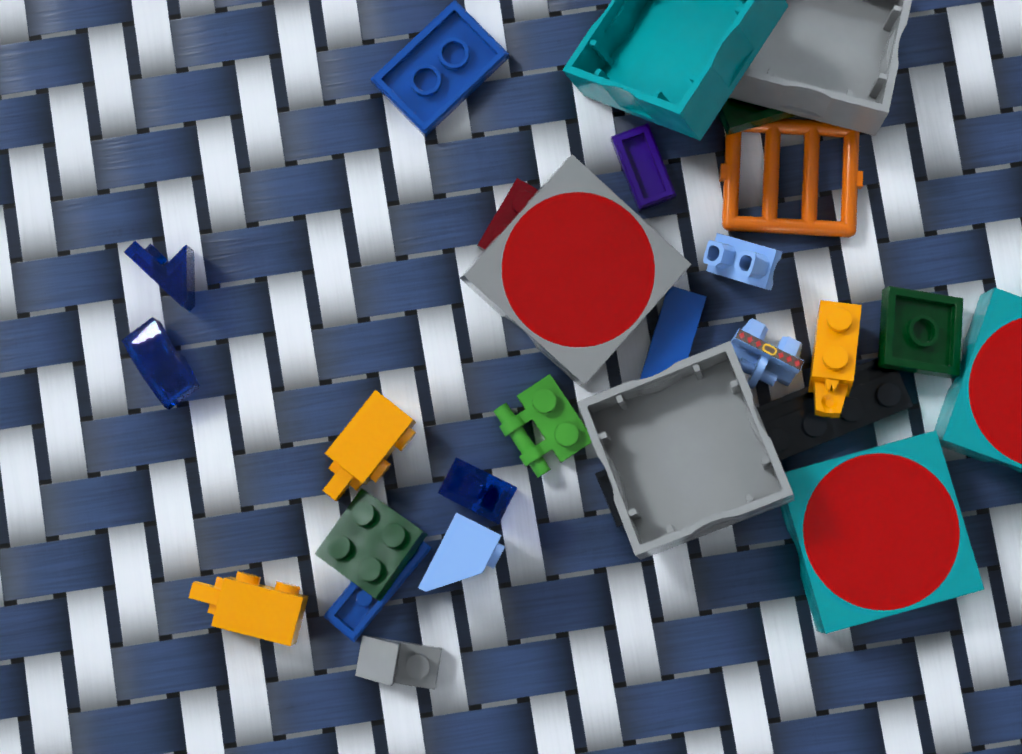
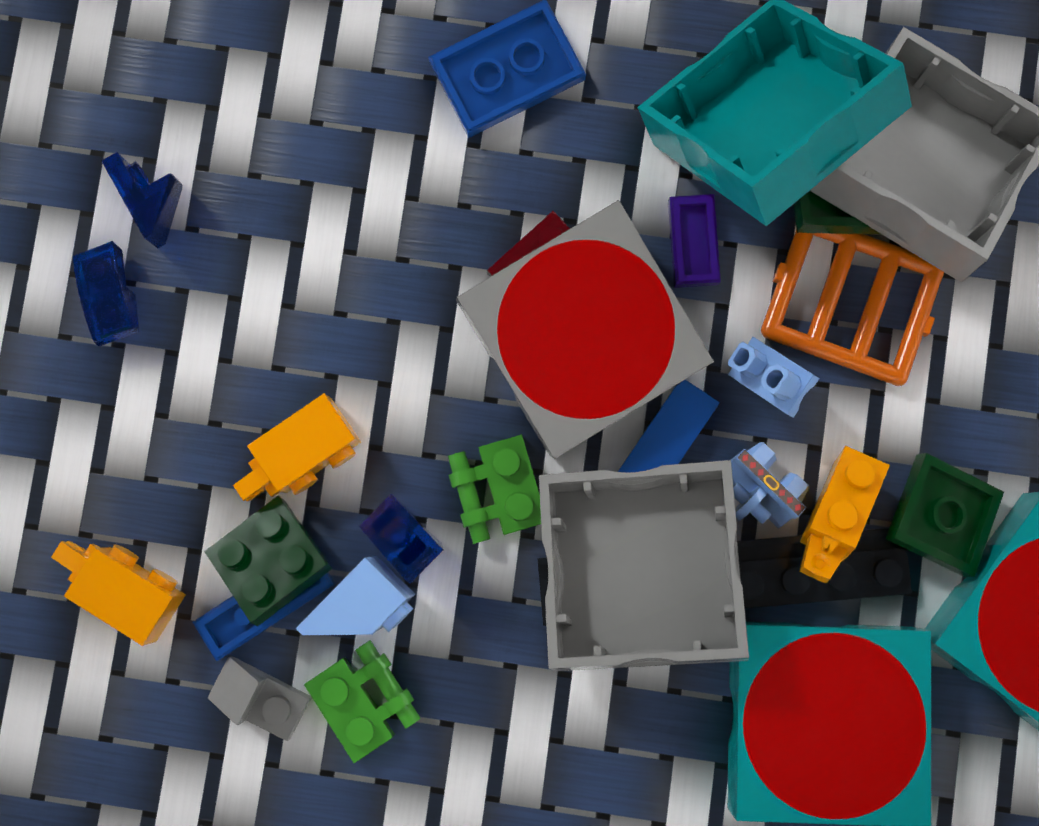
camera: 20 degrees right, 0 degrees up
none -> bright green plate [304,640,421,763]

